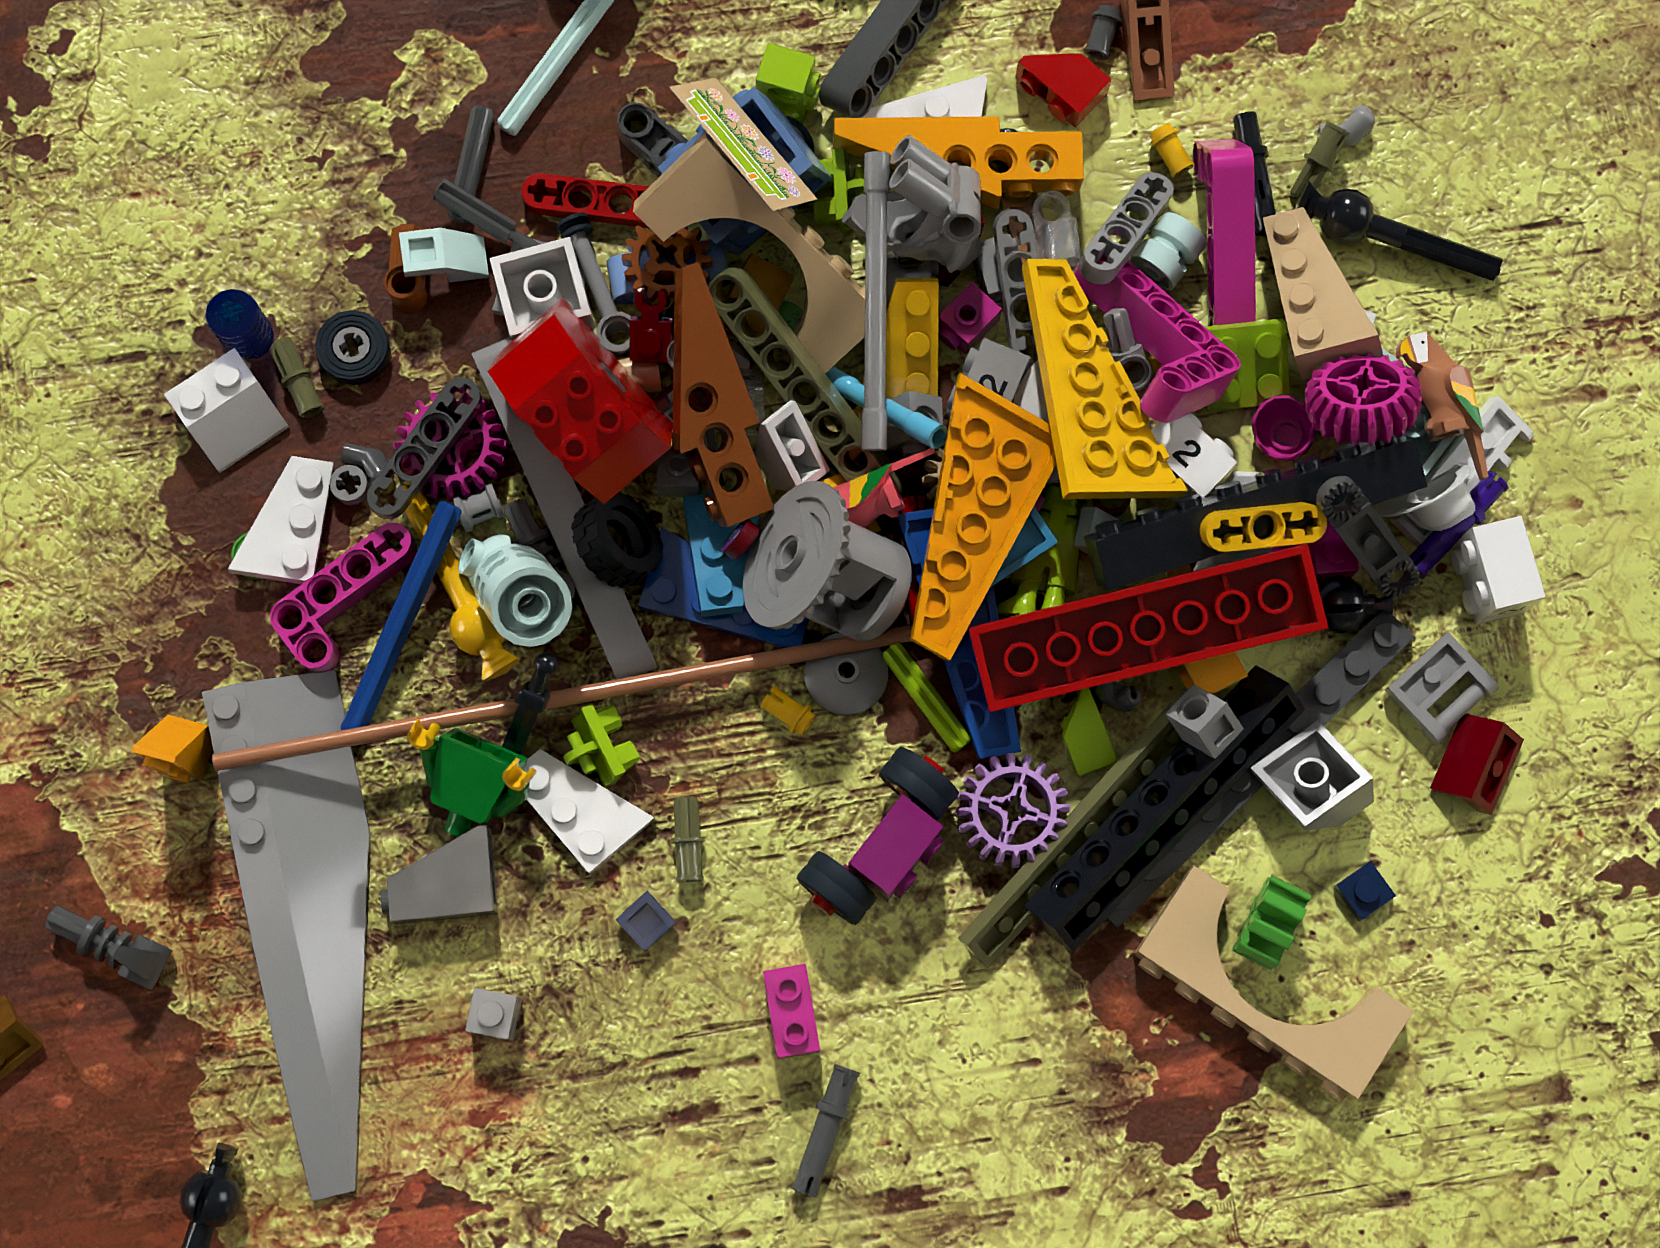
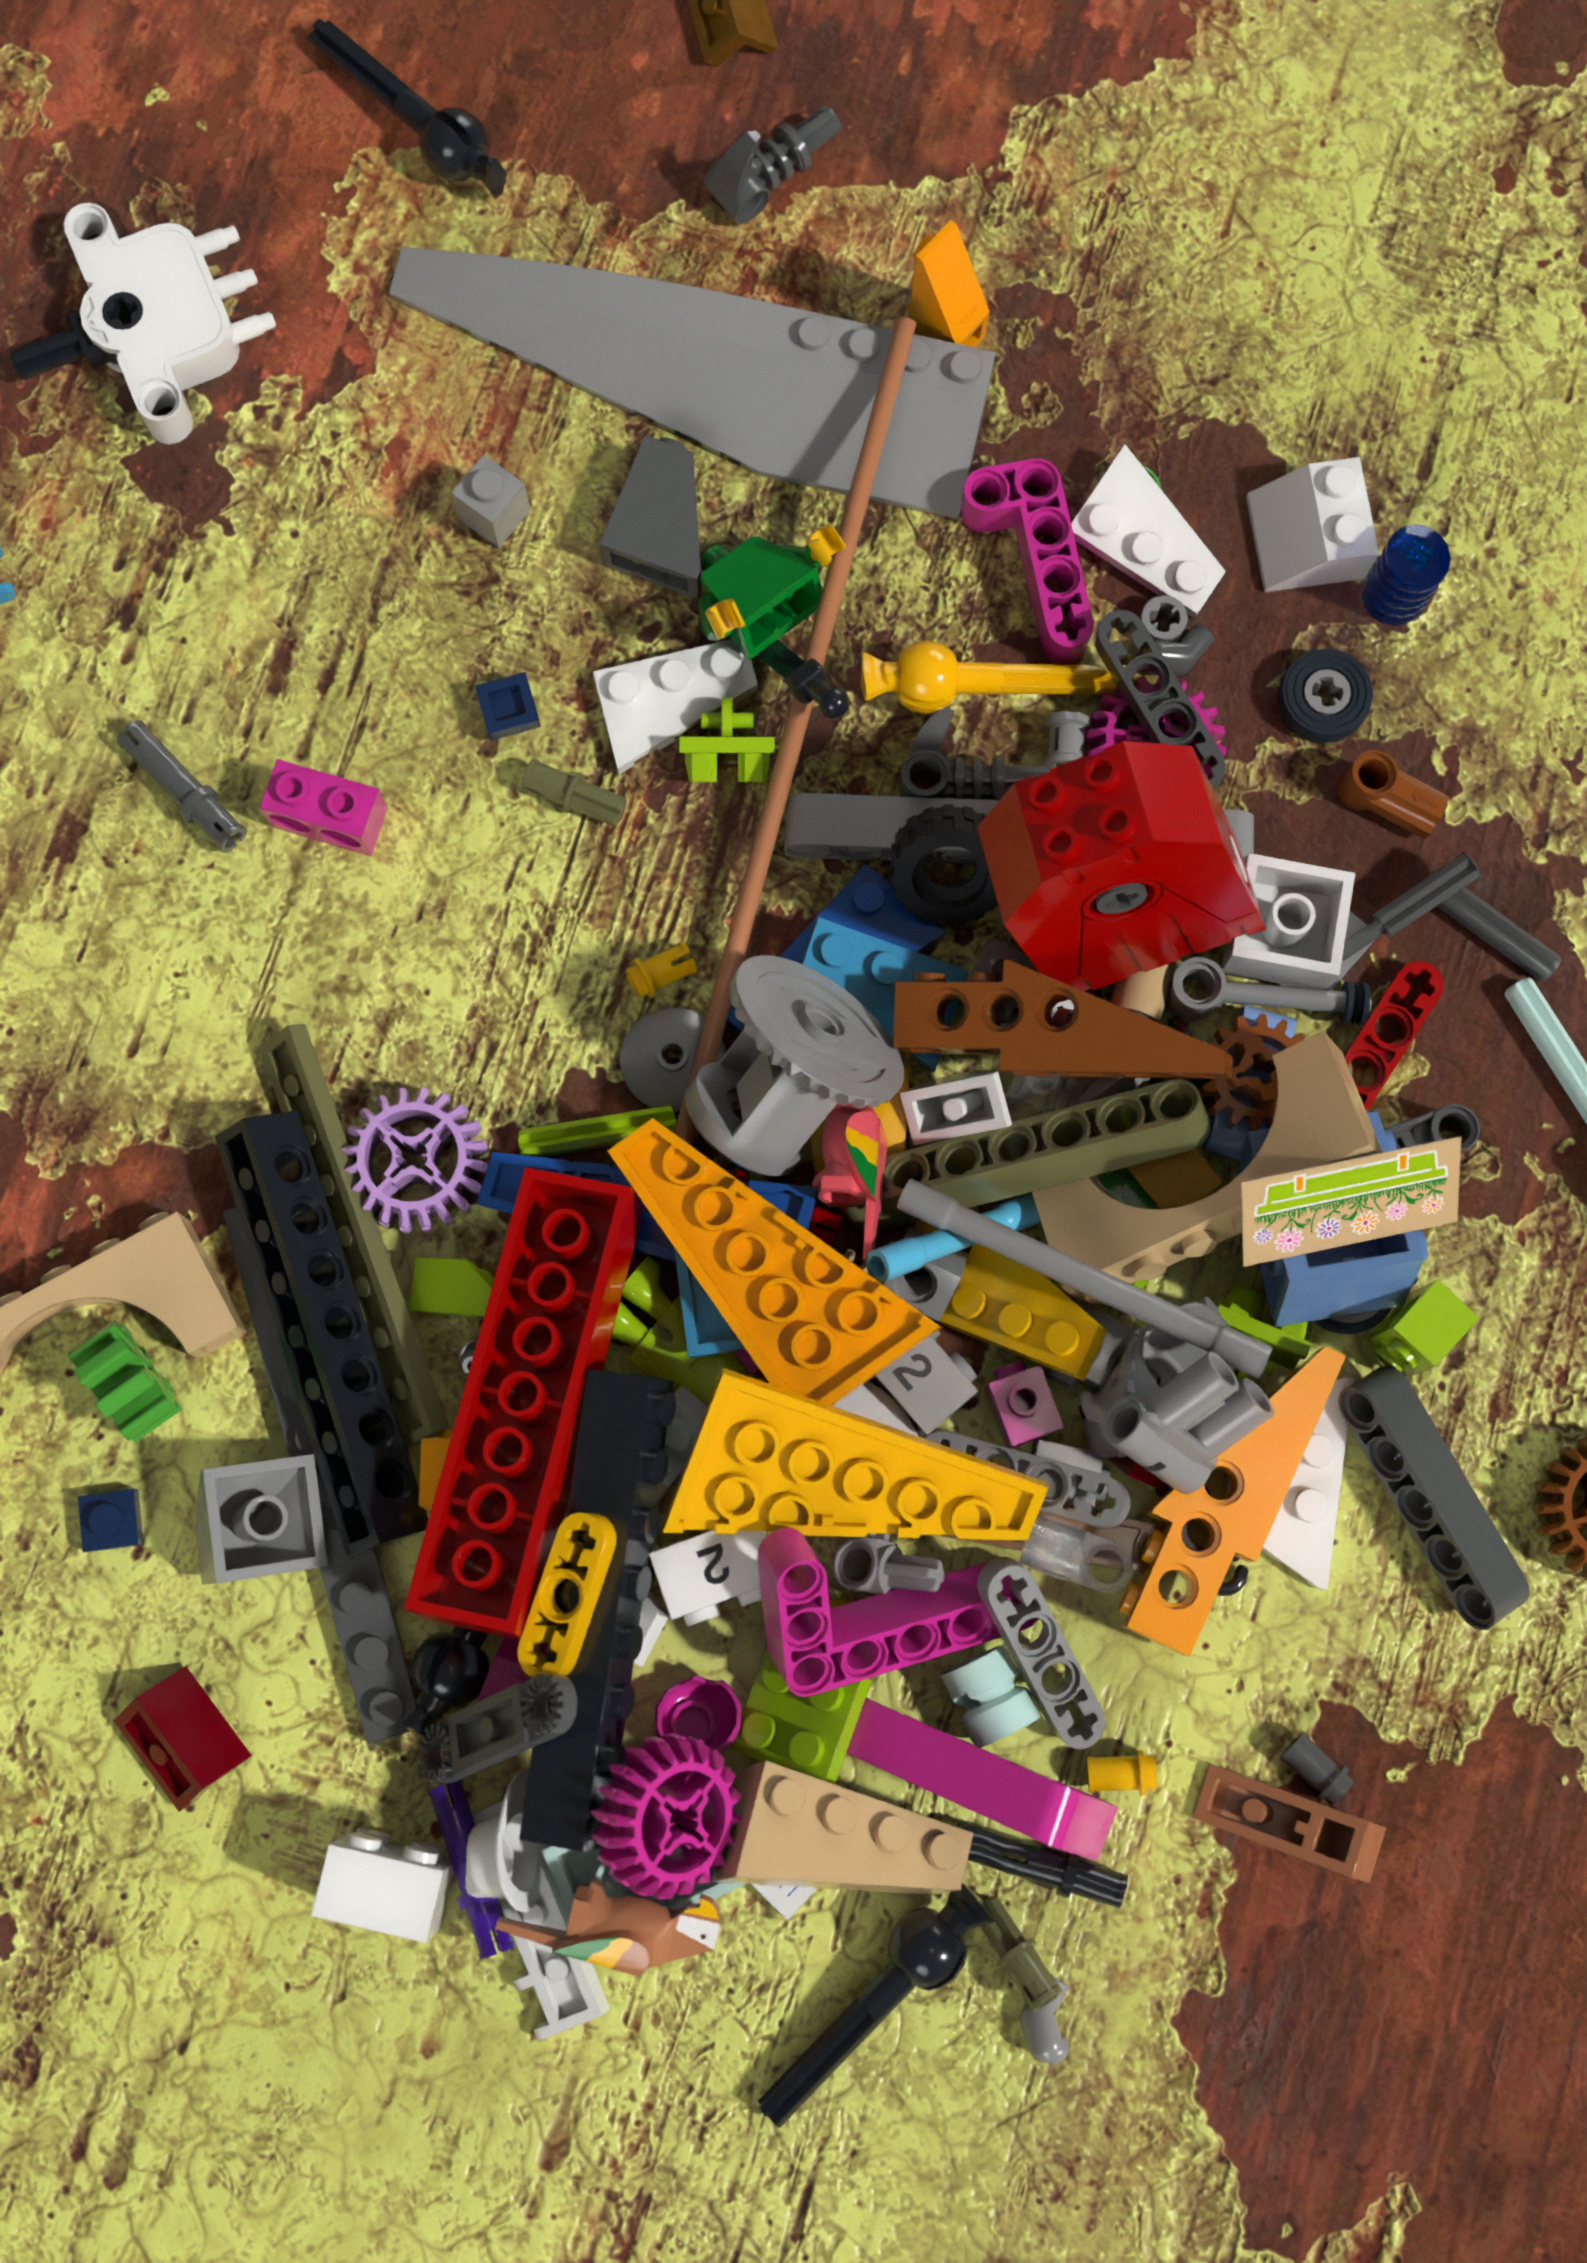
camera: 115 degrees right, 0 degrees up
olive axle [270,337,325,419] -> none
blue axle [341,501,462,730] -> none
light aqua slope [399,228,489,282] -> none
light aqua cylinder [458,535,572,647] -> none
dark red plate [629,288,674,363] -> none
dark red tile [721,519,760,560] -> none
brick [796,747,959,925] -> none
red slope [1015,53,1112,128] -> none
light grey brick [1165,684,1244,759] -> none
light grey plate [1385,632,1499,745] -> none

